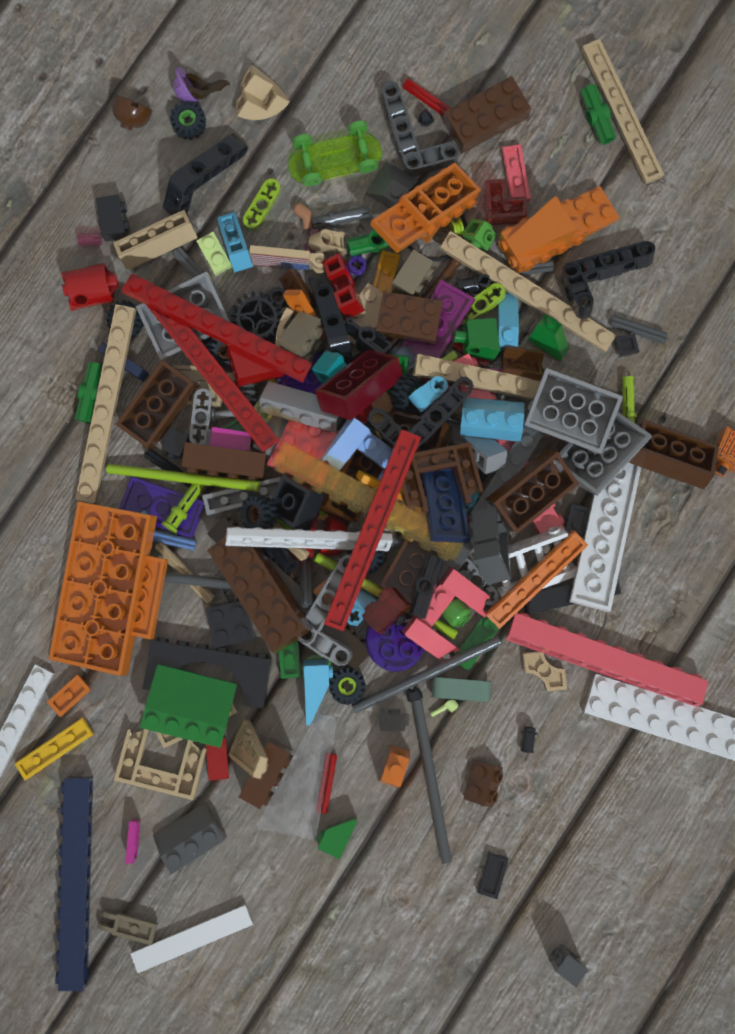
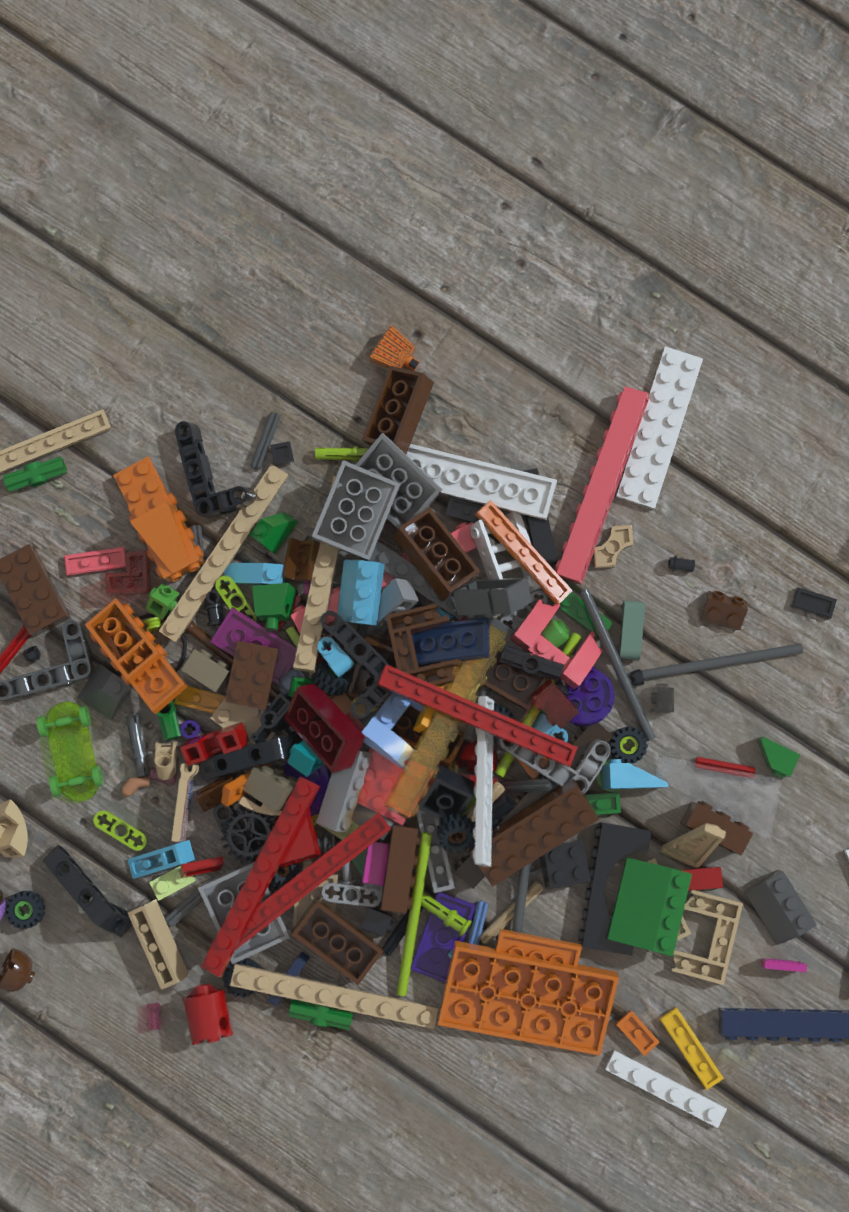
camera: 90 degrees left, 0 degrees up
black brick [96,194,130,242] -> none
orange torso [379,745,410,788] -> none
yellowish green hand [430,699,458,717] -> none
none -> red tile [180,856,224,878]

